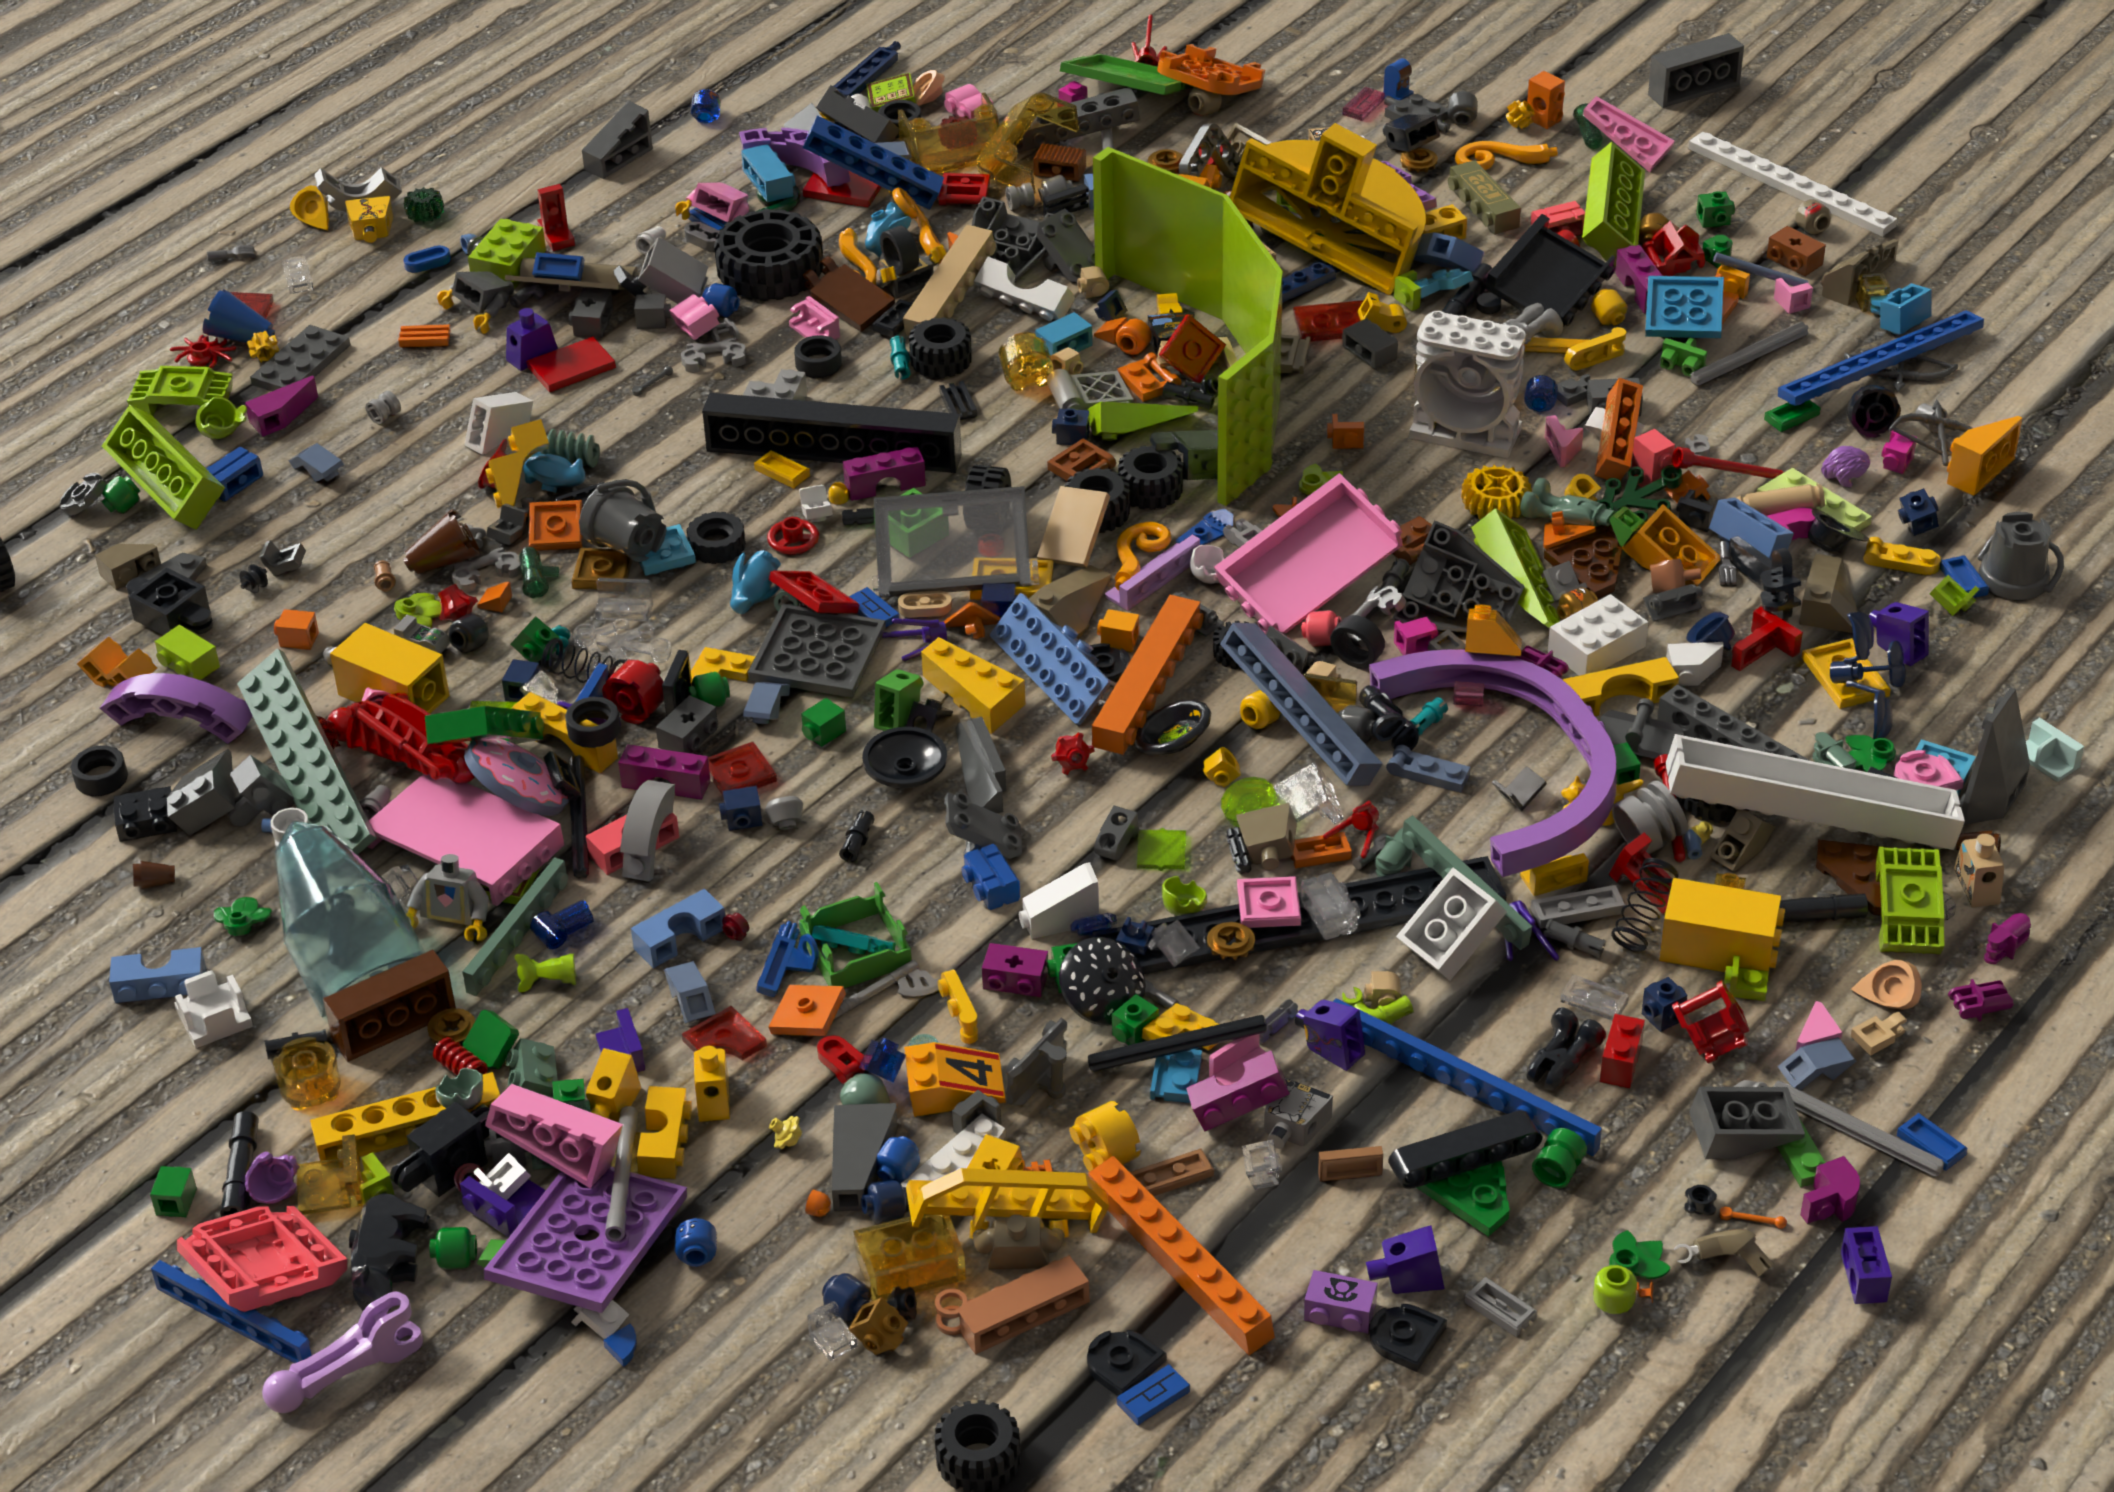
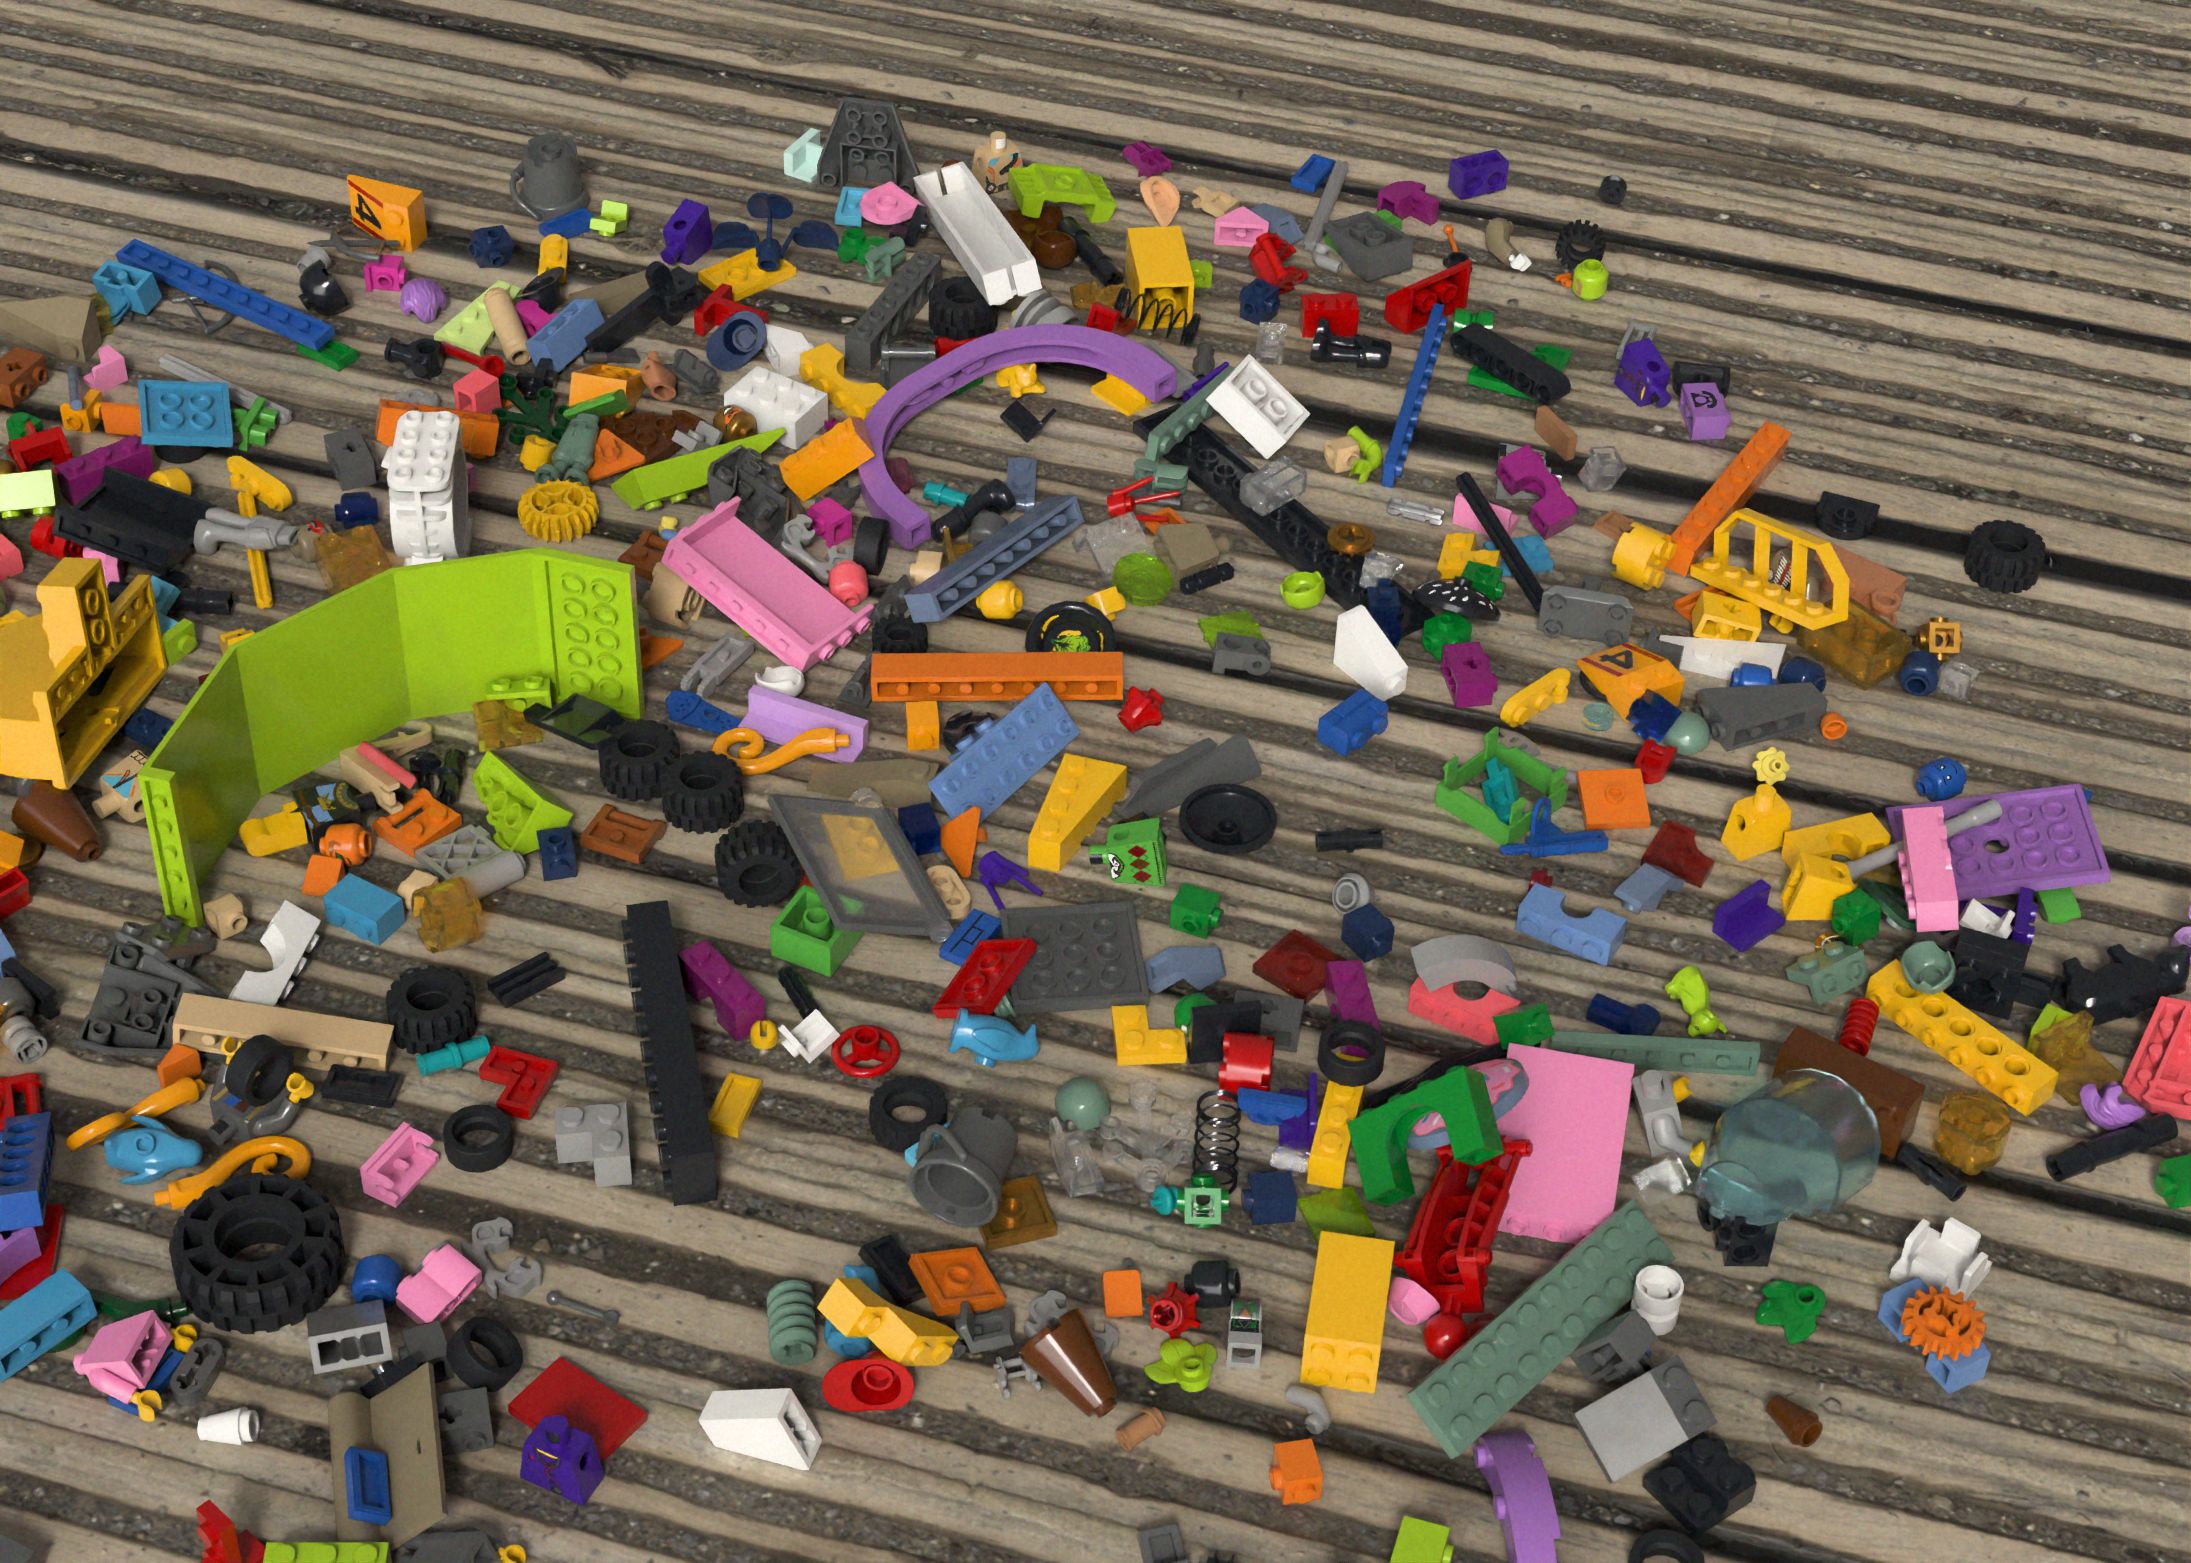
camera: 115 degrees left, 0 degrees up
light grey cone [359,785,391,820] -> none
green head [429,1227,477,1269] -> none
green piece [463,1010,519,1069] -> none
clear green piece [519,547,559,598] -> none
reddish brown tile [803,256,895,332] -> none
dark grey shield [944,792,1022,859] -> none
tan tile [1037,486,1110,568] -> none
tile [1094,290,1128,322] -> none
blue tile [1117,1364,1190,1425] -> none
bright pink plate [1237,877,1301,928] -> none
dark purple torso [1295,1000,1365,1071] -> none
dark grey plate [1551,374,1590,407] -> none
green plate [1609,1230,1671,1279] -> none
magenta arm [1984,913,2031,964] -> none
none -> black connector [384,337,445,380]
none -> black tyre [446,1316,523,1392]
none -> red plate [479,1045,559,1121]
none -> reddish brown hair [1031,230,1077,270]
none -> sand green hair [1054,1077,1111,1130]
none -> red slope [1384,260,1472,335]
none -> green brick [1493,1002,1555,1050]
none -> black tyre [1555,219,1607,270]
none -> black wheel [1599,175,1627,205]
none -> orange gear [1900,1286,1986,1361]

